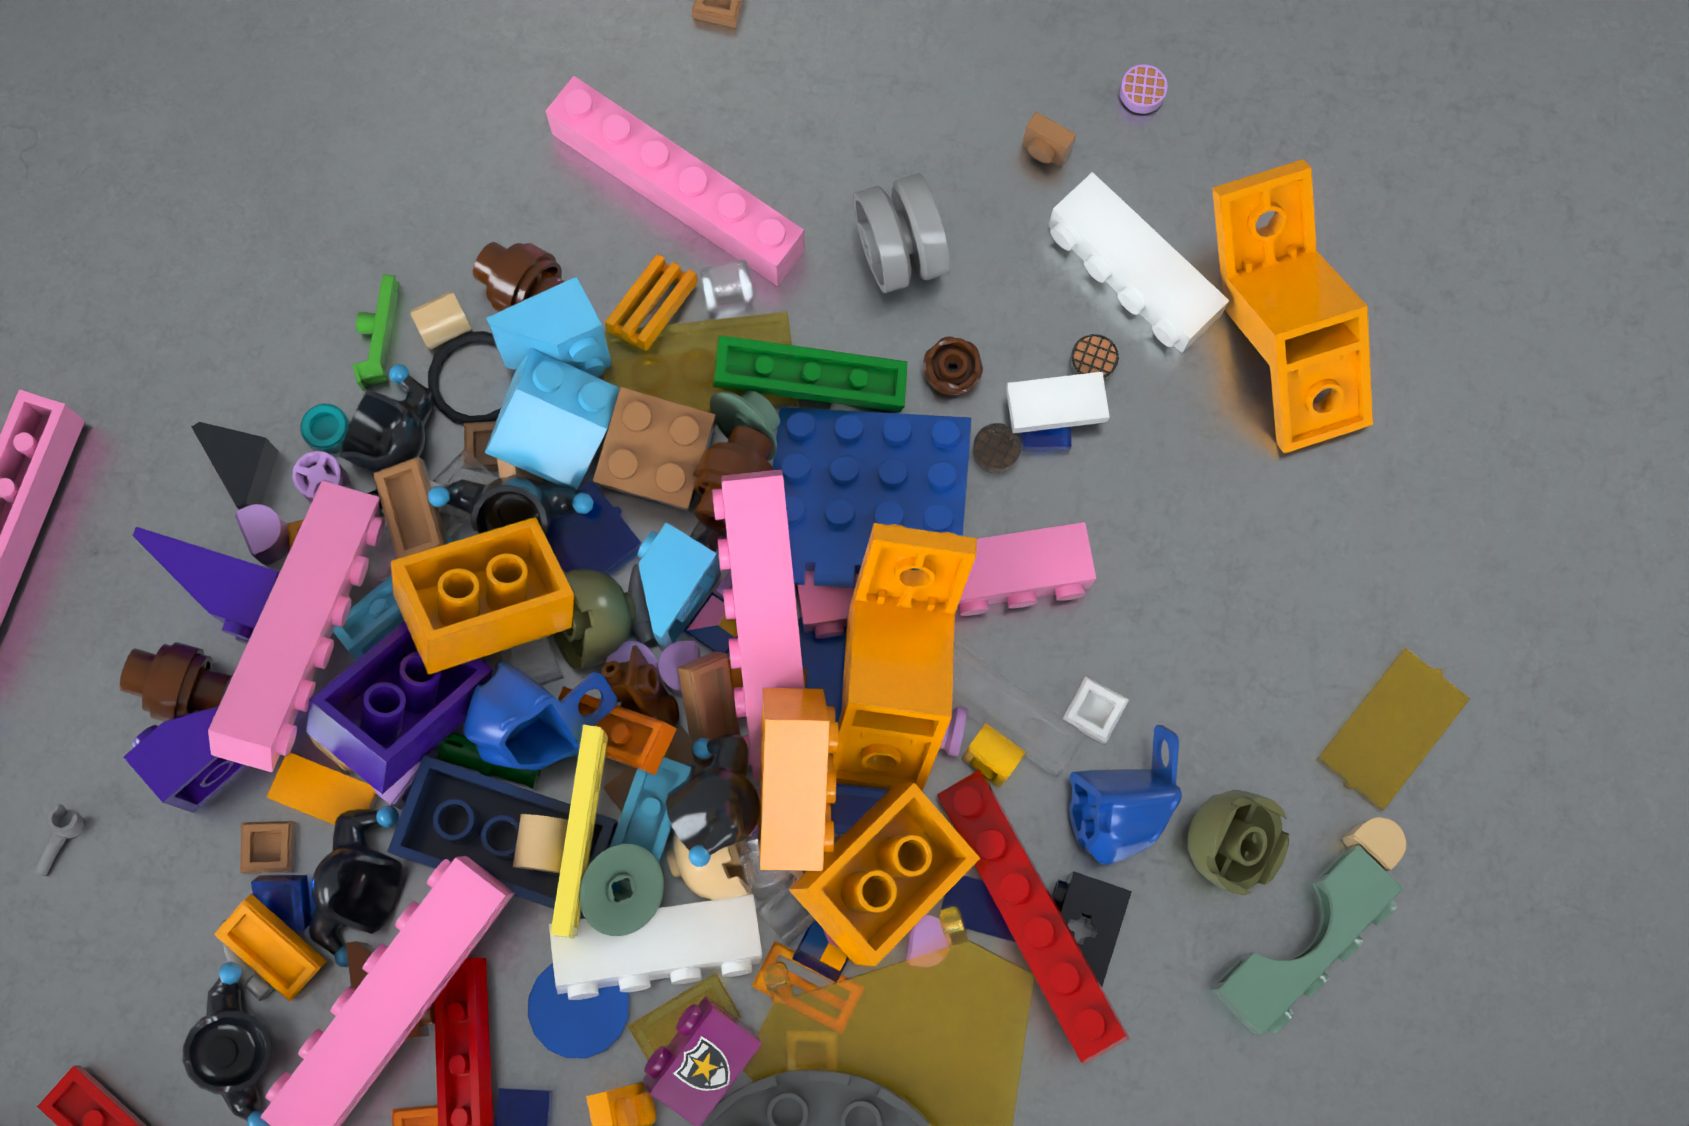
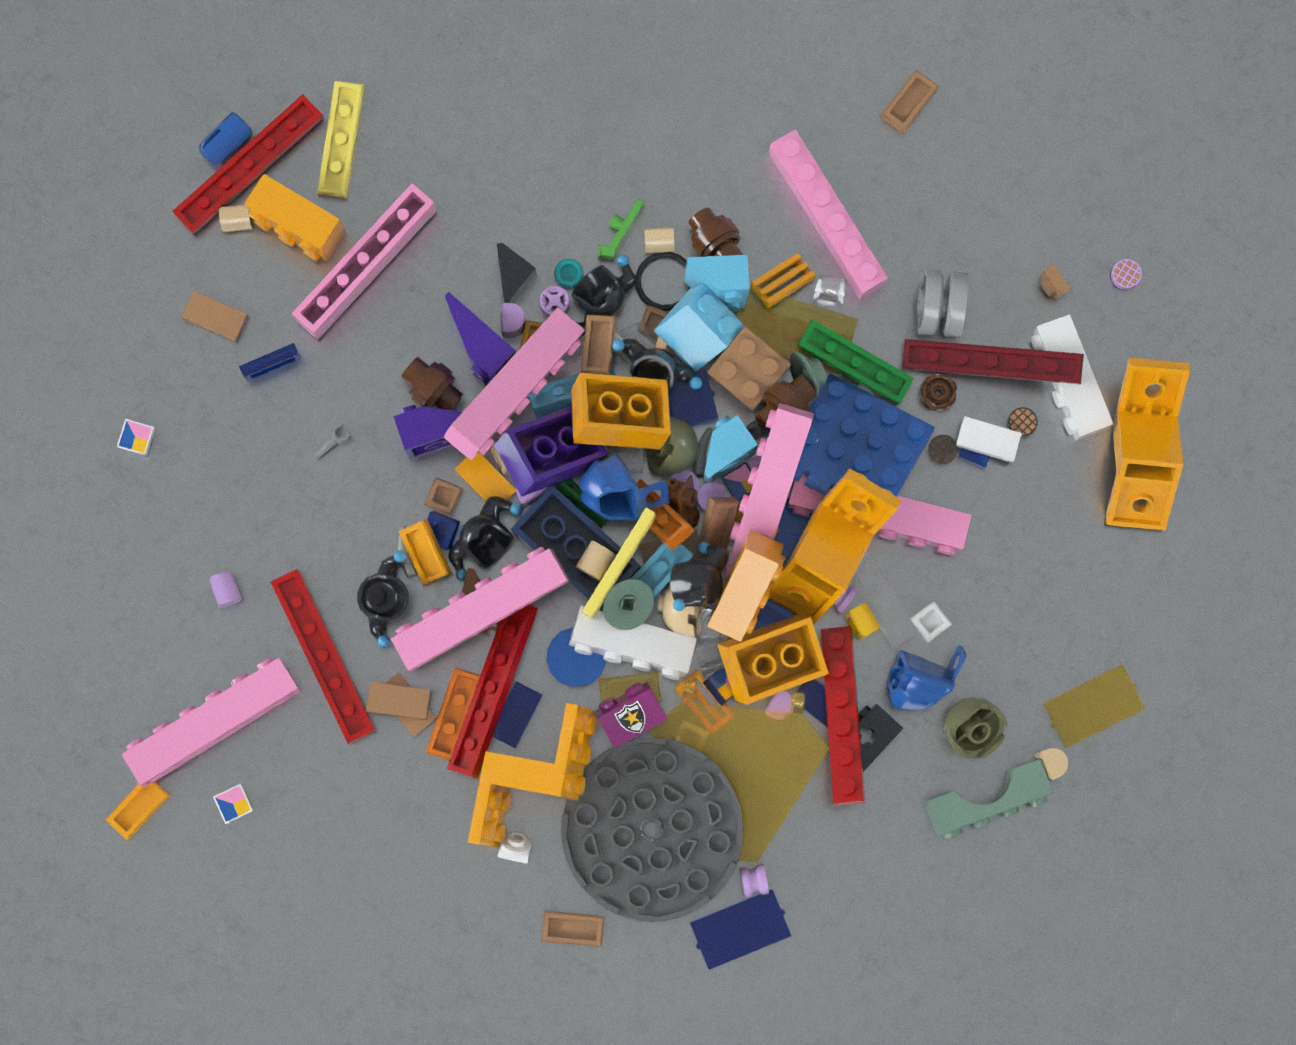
camera: 25 degrees right, 5 degrees up
none -> dark red tile [902,339,1084,385]

